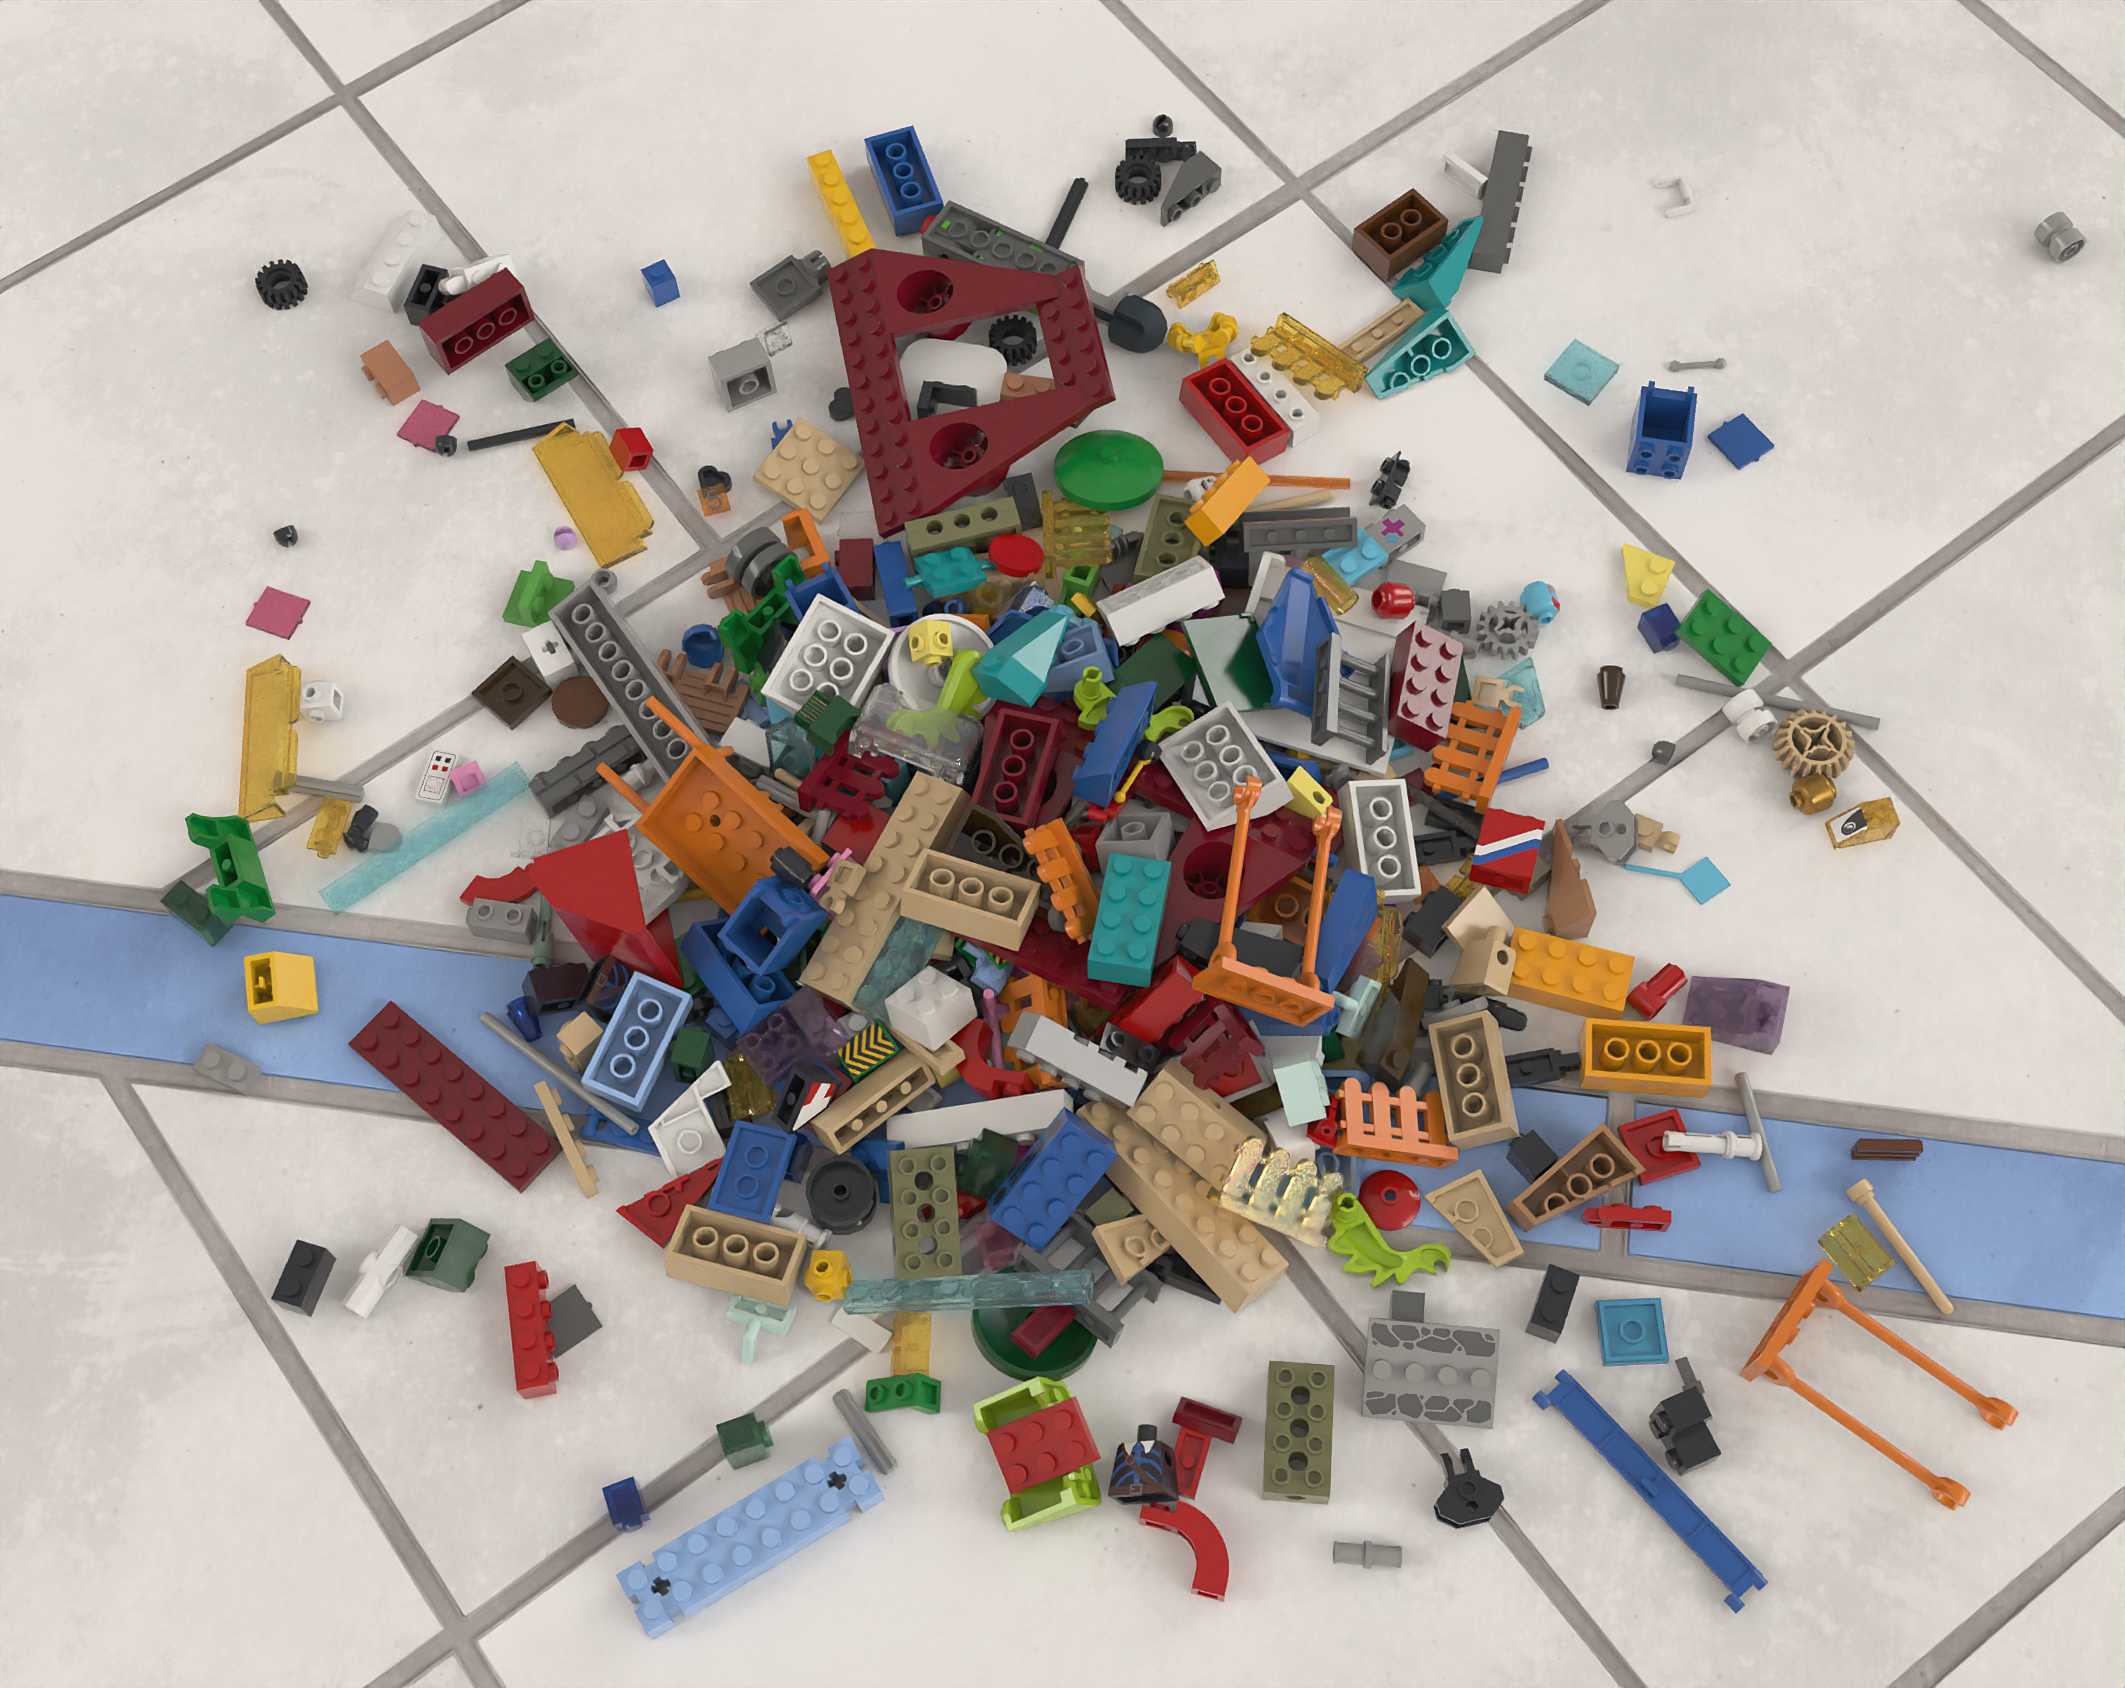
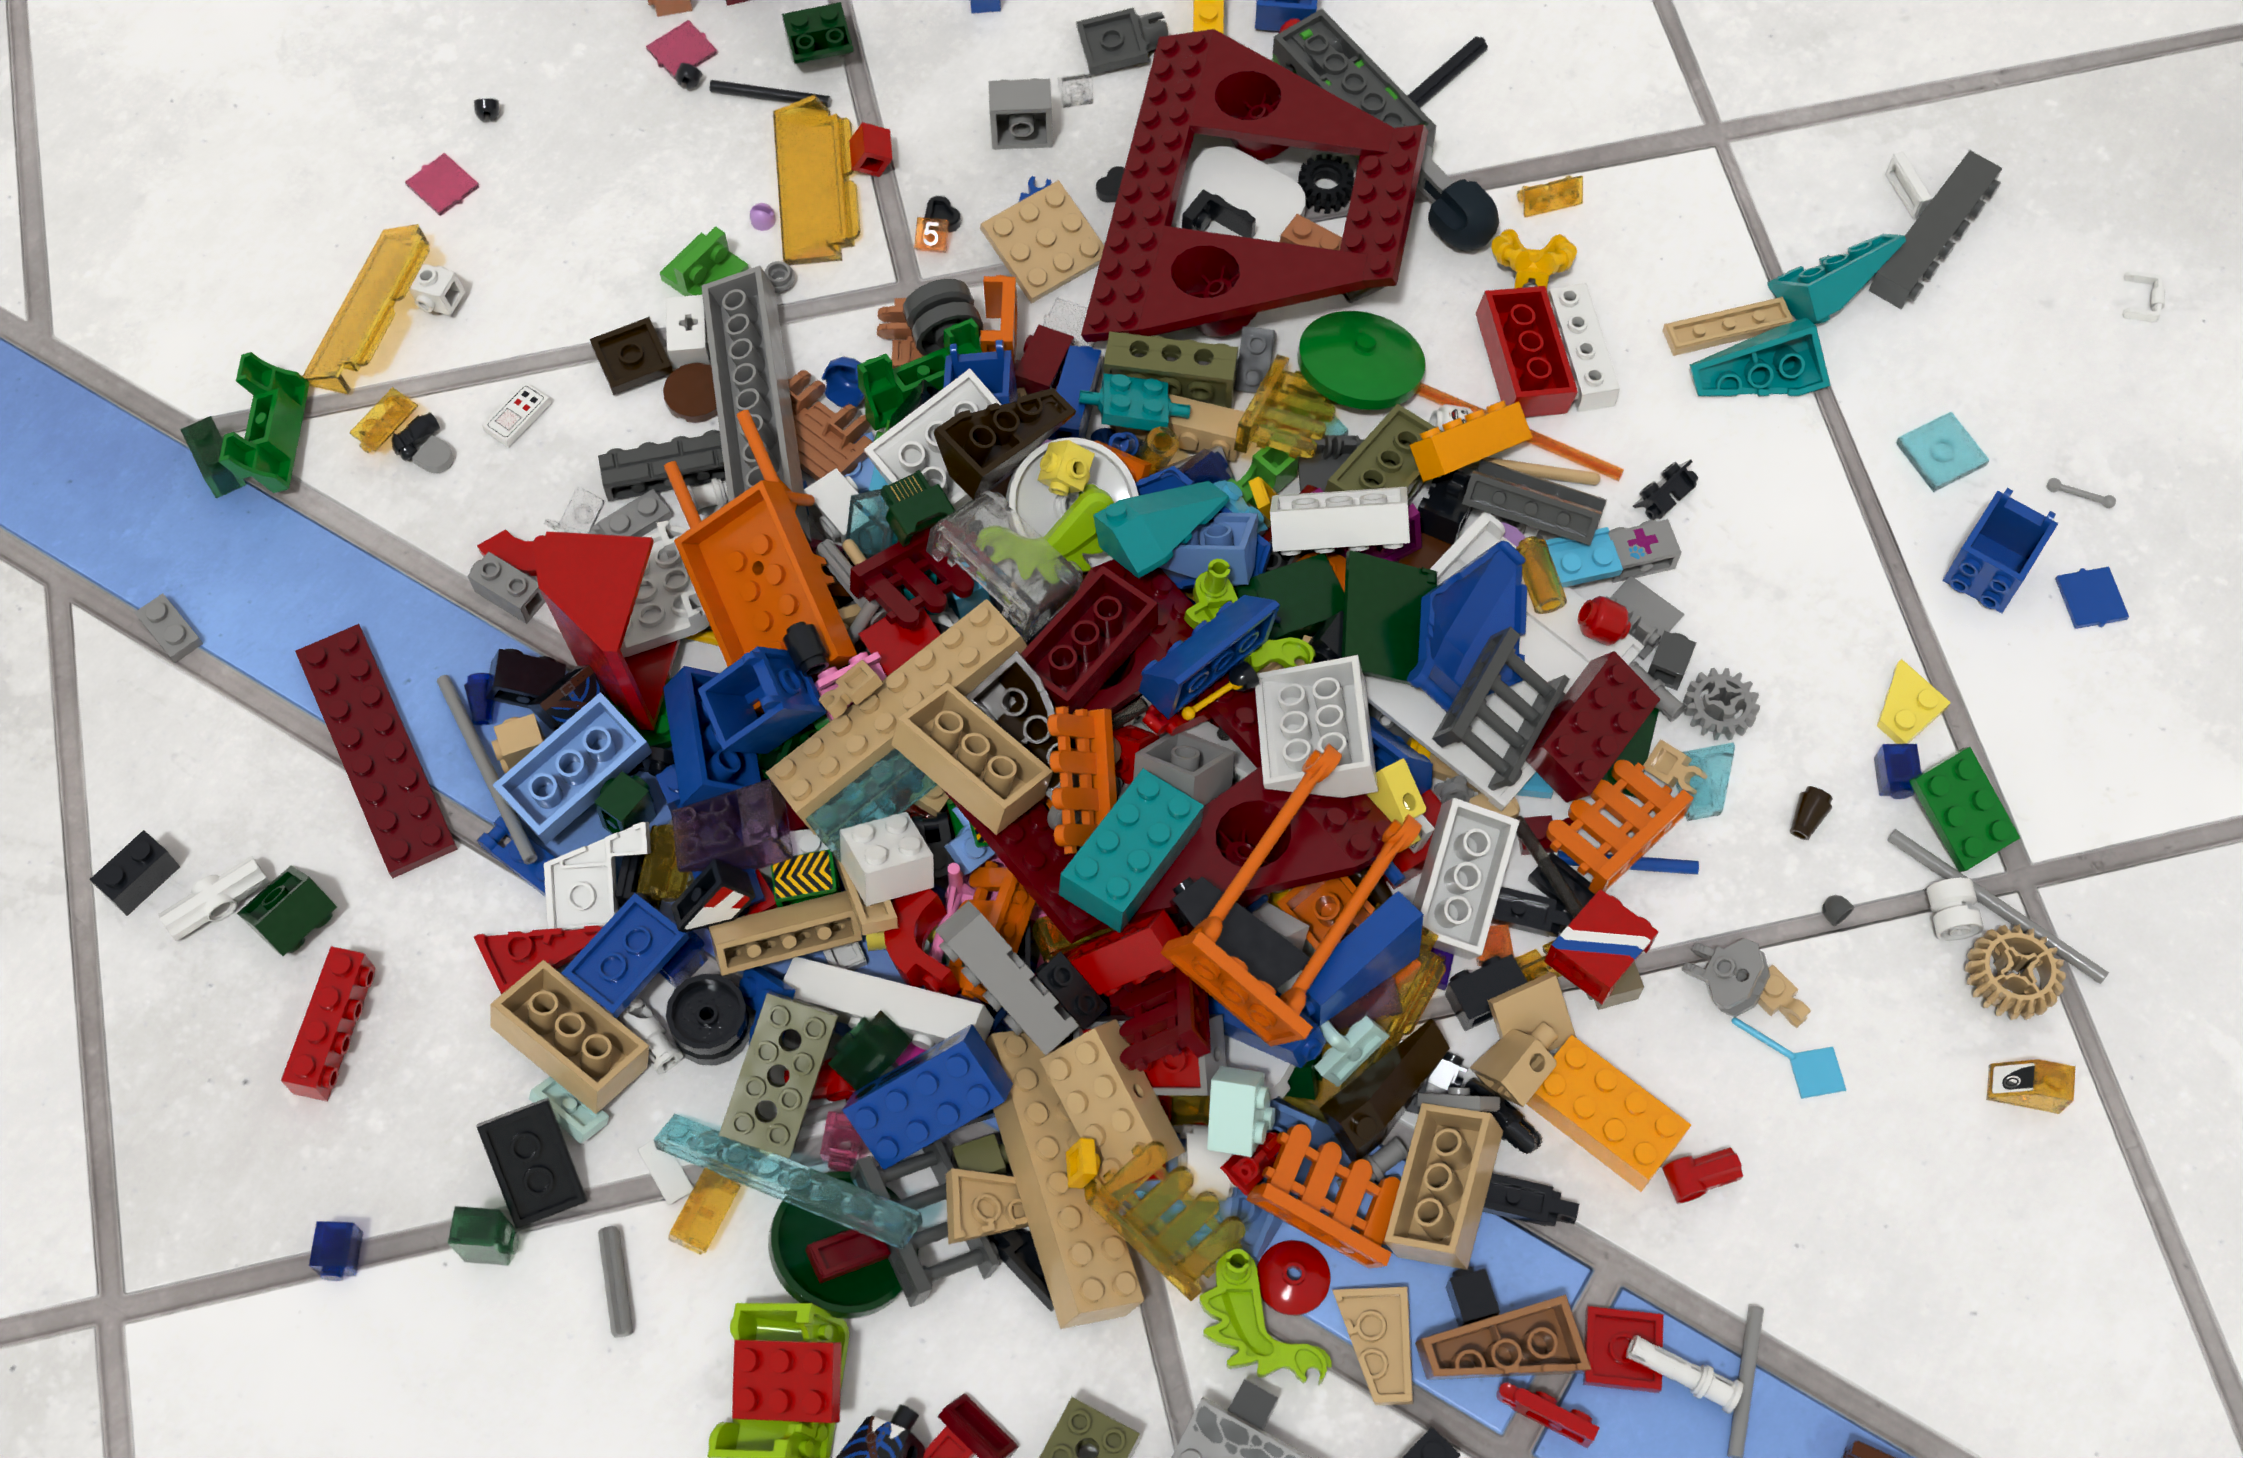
camera: 20 degrees right, 0 degrees up
yellow slope [244,951,319,1025] -> none
light grey axle [276,769,364,803] -> none
clear light blue plate [318,761,531,917] -> none
bright pink tile [449,760,488,799] -> none
sand green pin [530,894,555,968] -> none
tan plate [533,1080,600,1198] -> none
dark grey piece [548,1285,603,1359] -> none
light blue brick [616,1435,885,1640] -> none
yellow brick [804,1250,852,1302] -> none
green bracket [865,1373,941,1415] -> none
red tile [988,533,1044,578] -> none
black tyre [1115,155,1161,205] -> none
black hinge [1125,137,1197,163] -> none
black hinge [1153,114,1173,138] -> none
dark grey slope [1160,150,1222,227] -> none
clear yellow fence [1250,312,1369,400] -> none
reddish brown brick [1352,188,1449,281] -> none
medium azure head [1519,581,1560,625] -> none
medium nougat wedge [1542,819,1597,940] -> none
light orange brick [1580,1018,1712,1098] -> none
clear purple slope [1682,976,1790,1055] -> none
pearl gold head [1789,773,1837,815] -> none
none -> black tile [476,1097,587,1229]
none -> dark brown wedge [934,388,1076,500]
none -> yellow plate [1066,1138,1100,1189]

